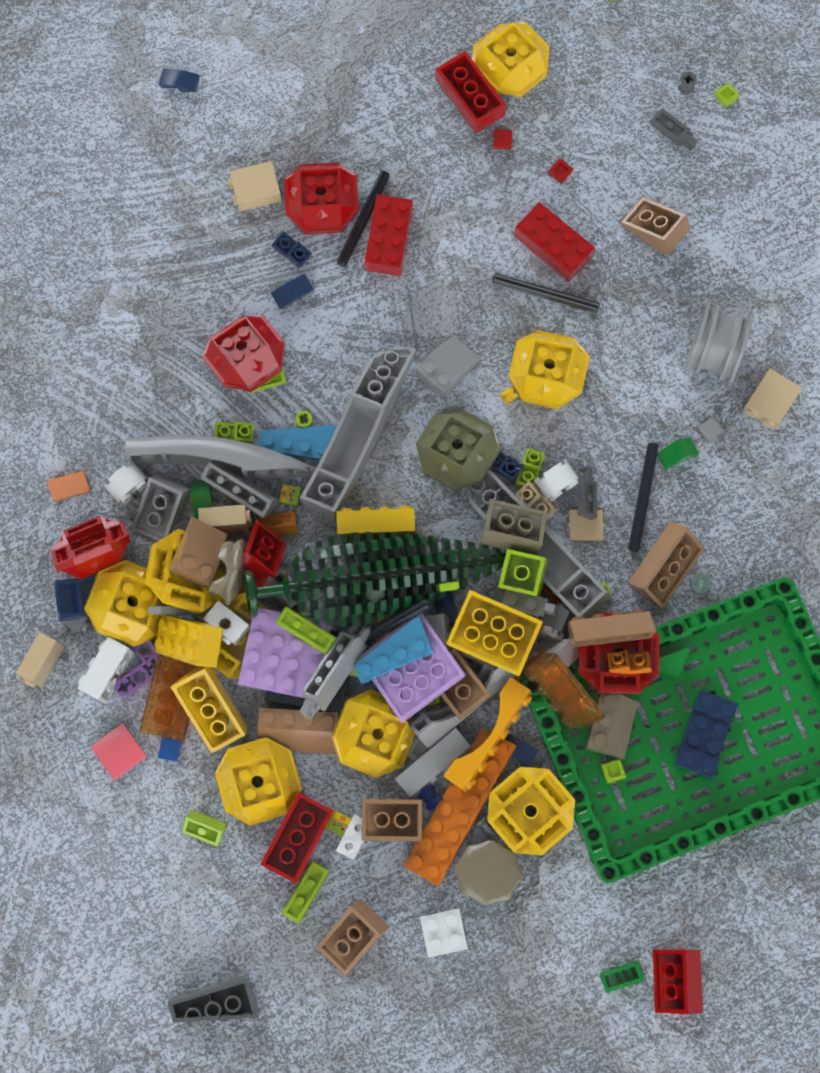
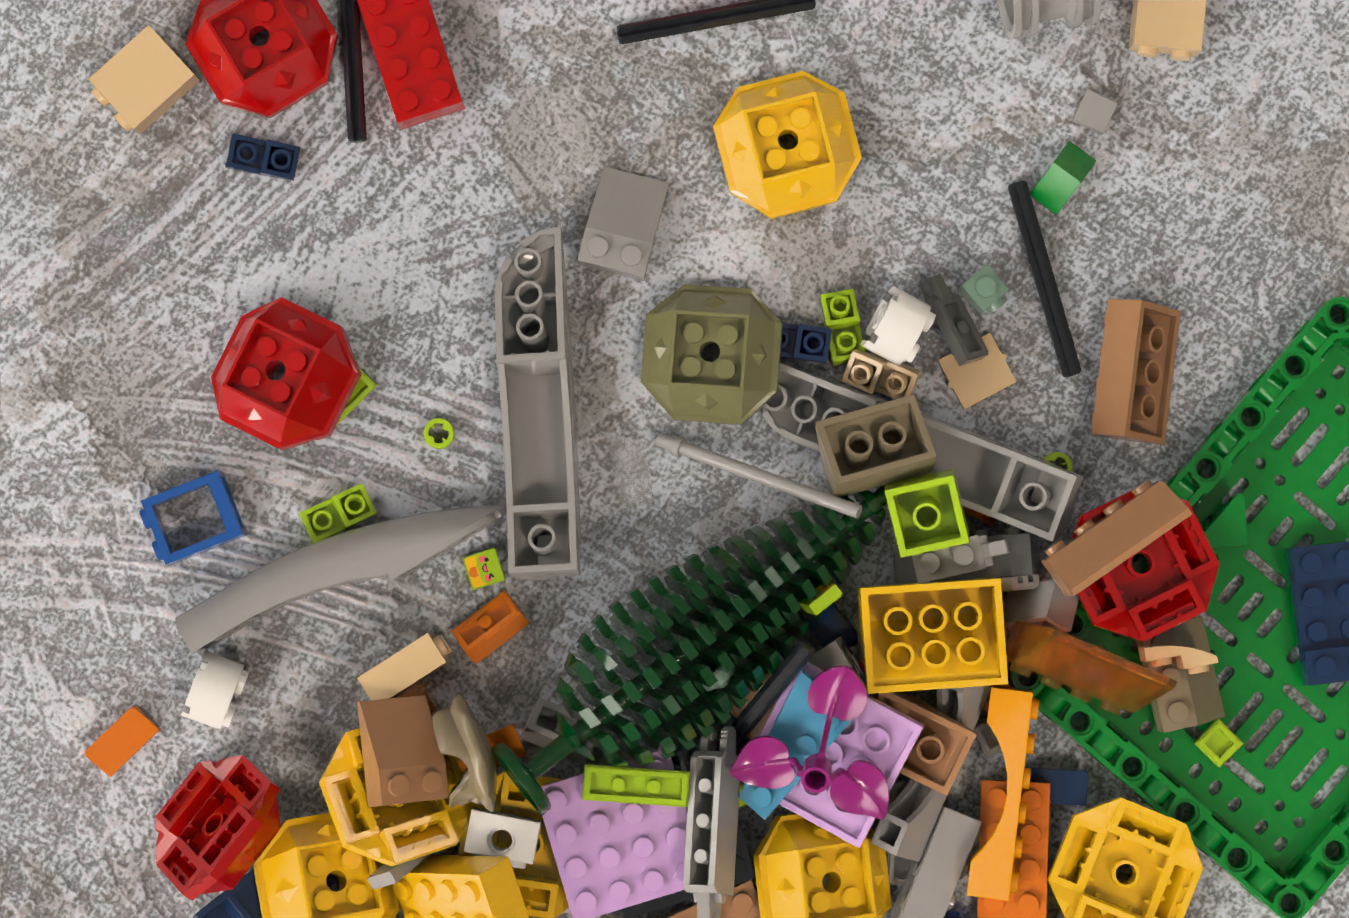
camera: 30 degrees left, 10 degrees up
light grey slope [131,474,191,541] -> none
green slope [191,480,213,518] -> none
light grey brick [200,461,279,518] -> none
red slope [243,520,287,587] -> none
dark azure wing [258,425,337,461] -> none
dark blue slope [271,274,314,309] -> none
yellow brick [336,506,415,543] -> none
yellow bush [499,387,518,404] -> none
orange slope [608,650,652,674] -> none
sand green tile [690,574,711,595] -> none
none -> blue window [140,470,247,565]
none -> light grey bar [655,433,862,519]
none -> magenta plant [730,666,889,820]
none -> sand green brick [957,264,1009,315]
none -> tan slope [1138,645,1218,674]

